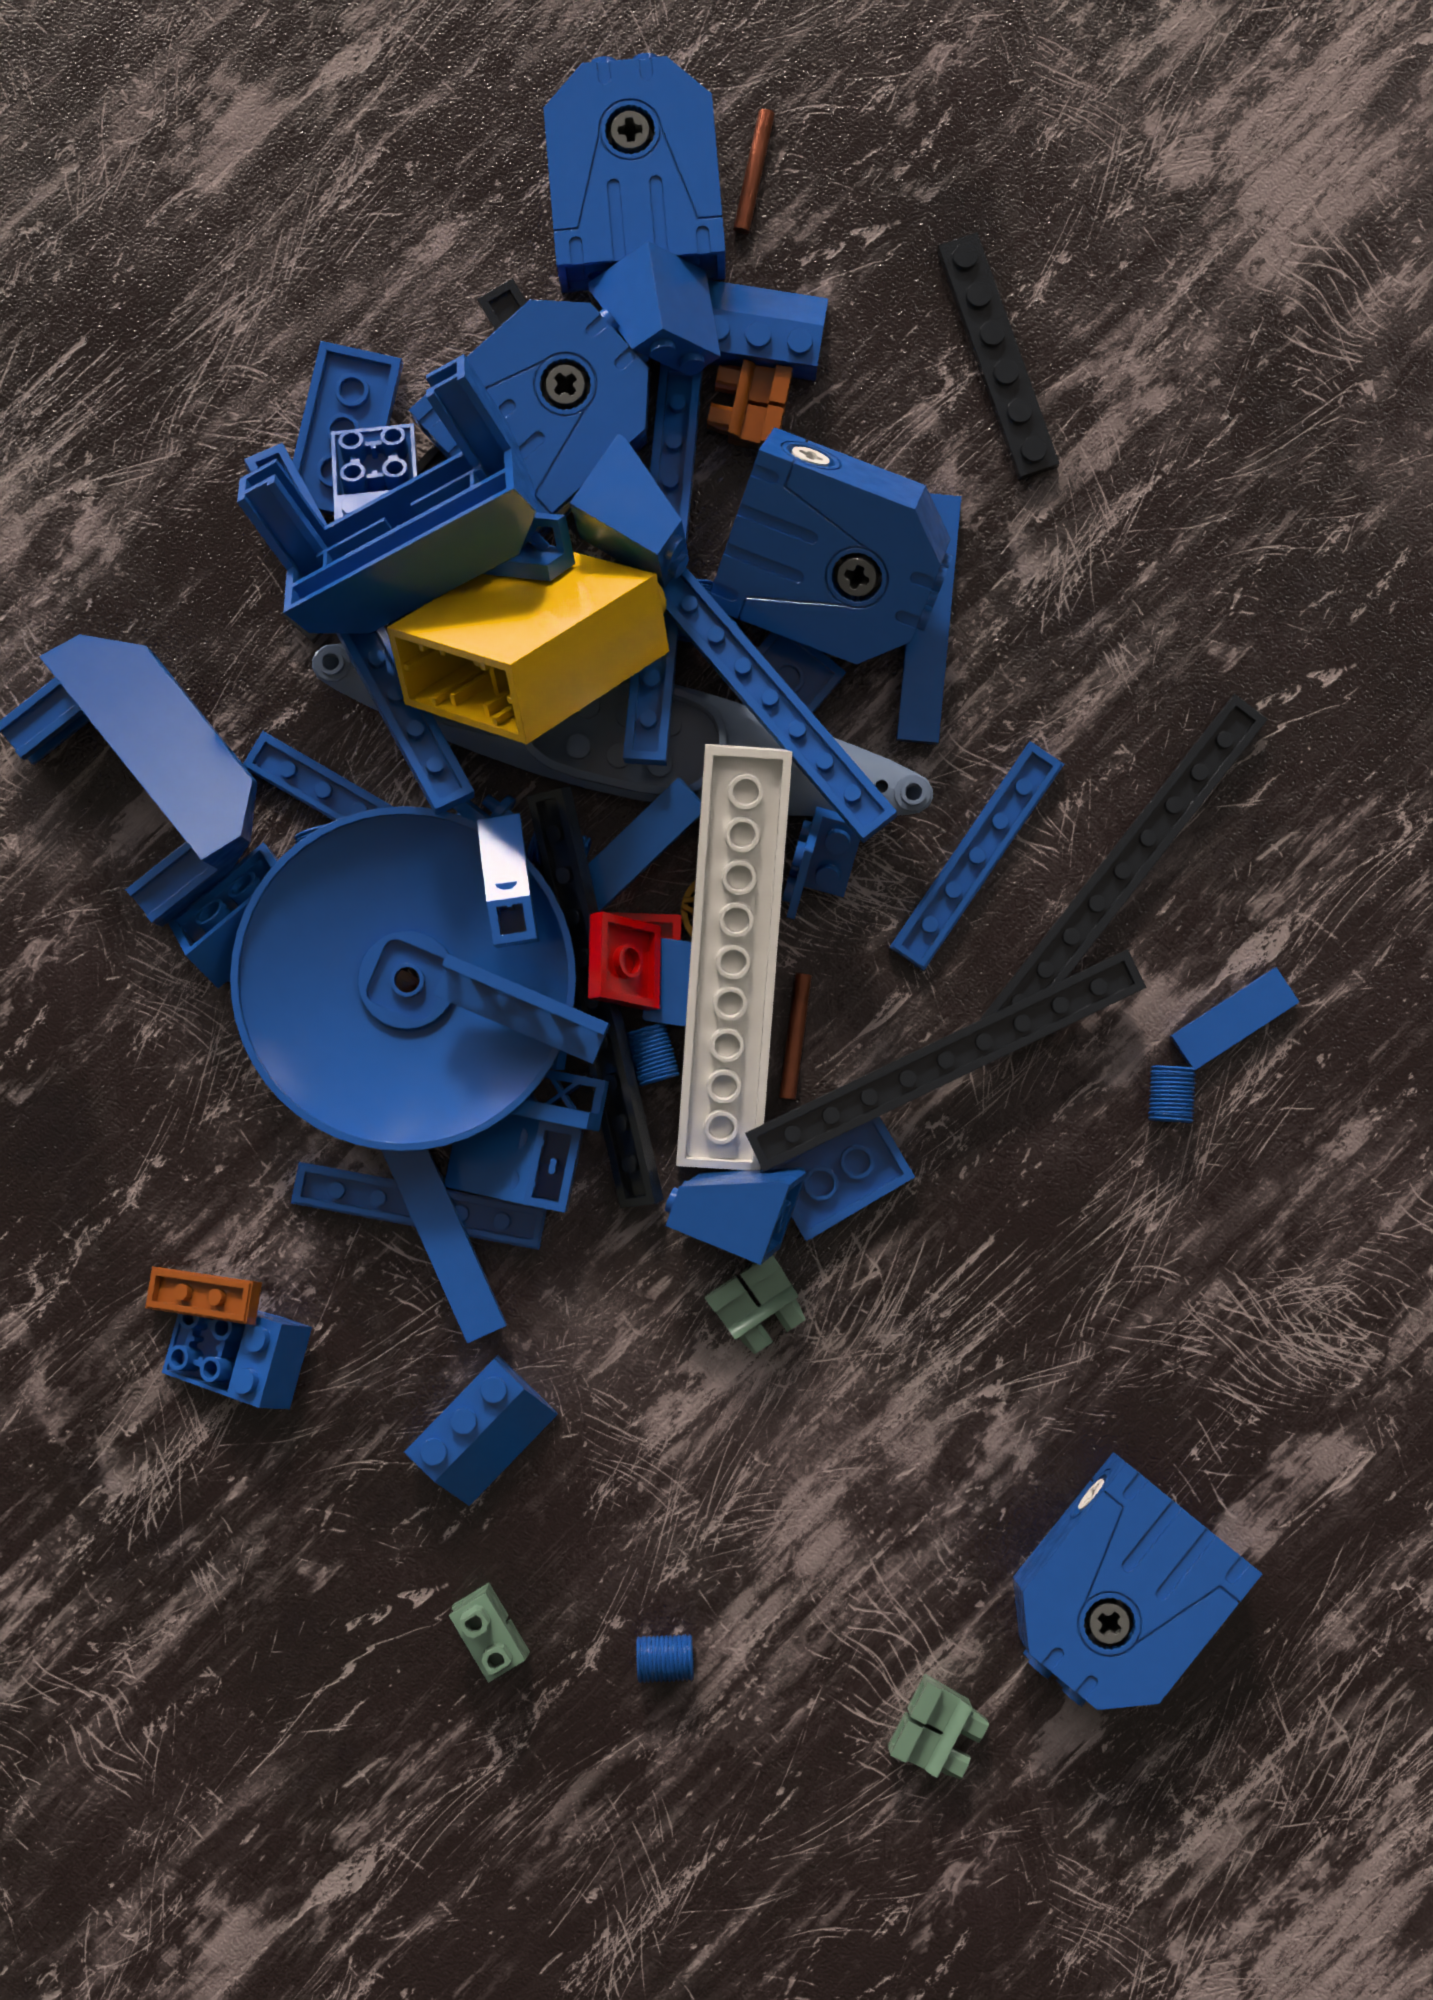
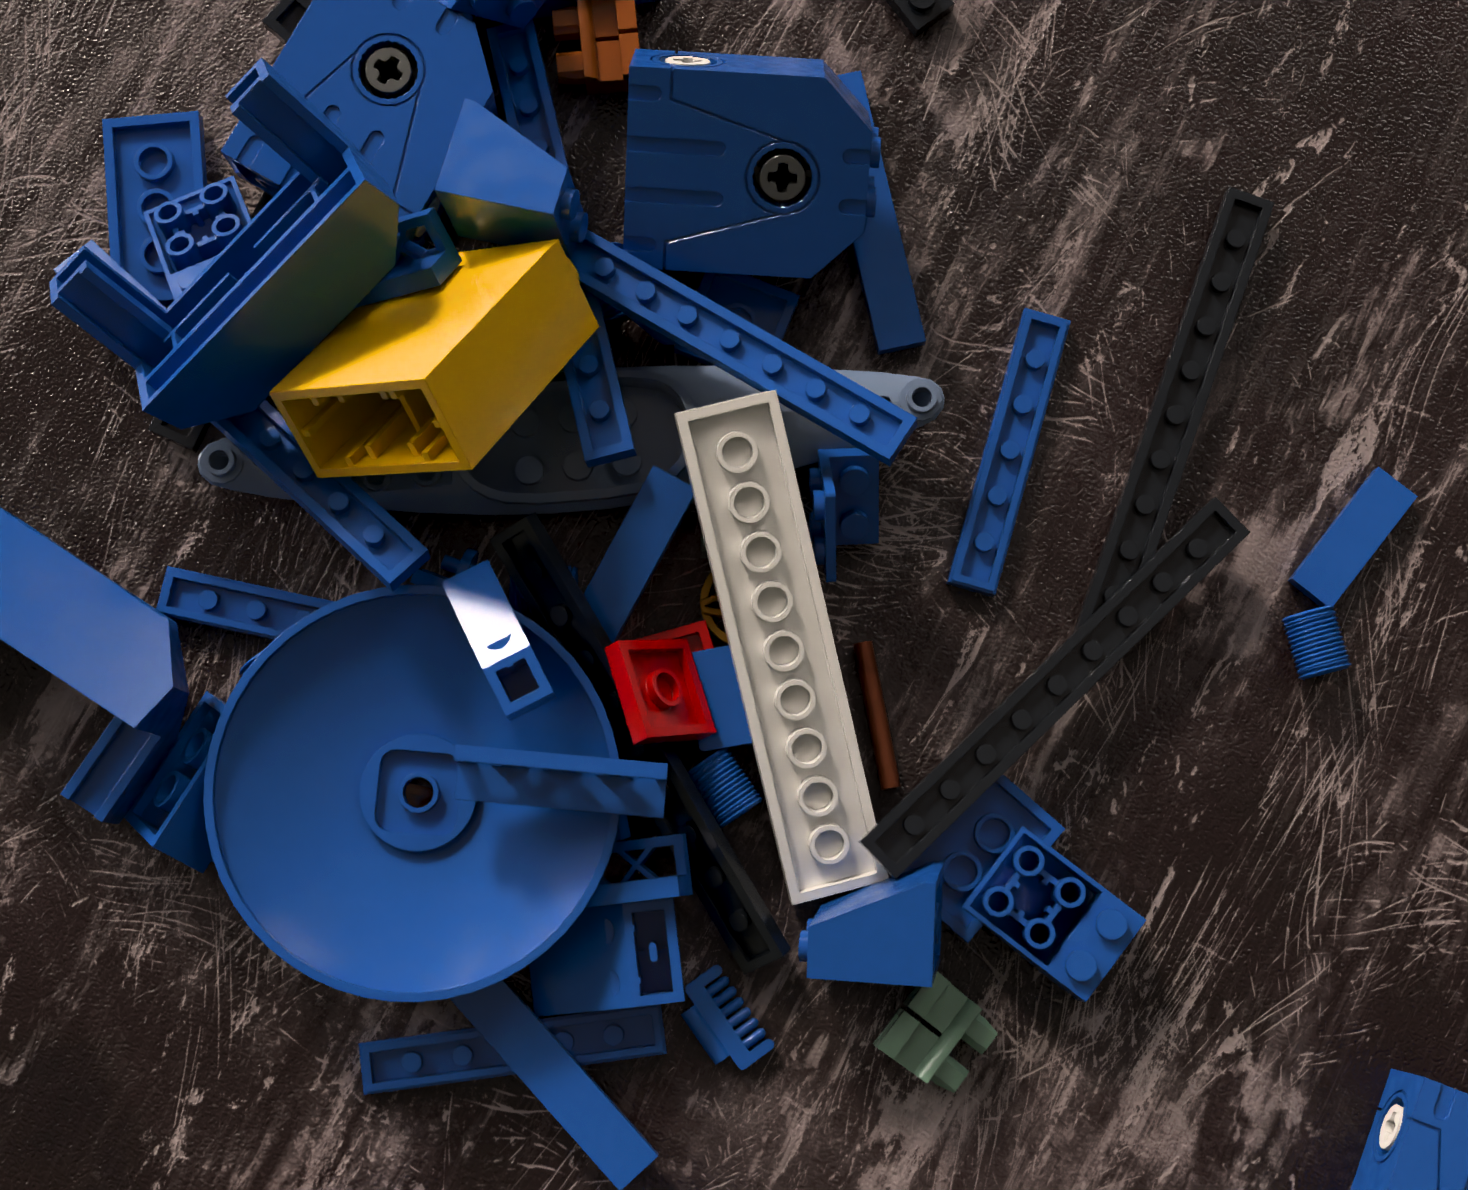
camera: 25 degrees left, 5 degrees down
none -> blue piece [680,965,774,1070]
none -> blue slope [962,826,1146,1002]

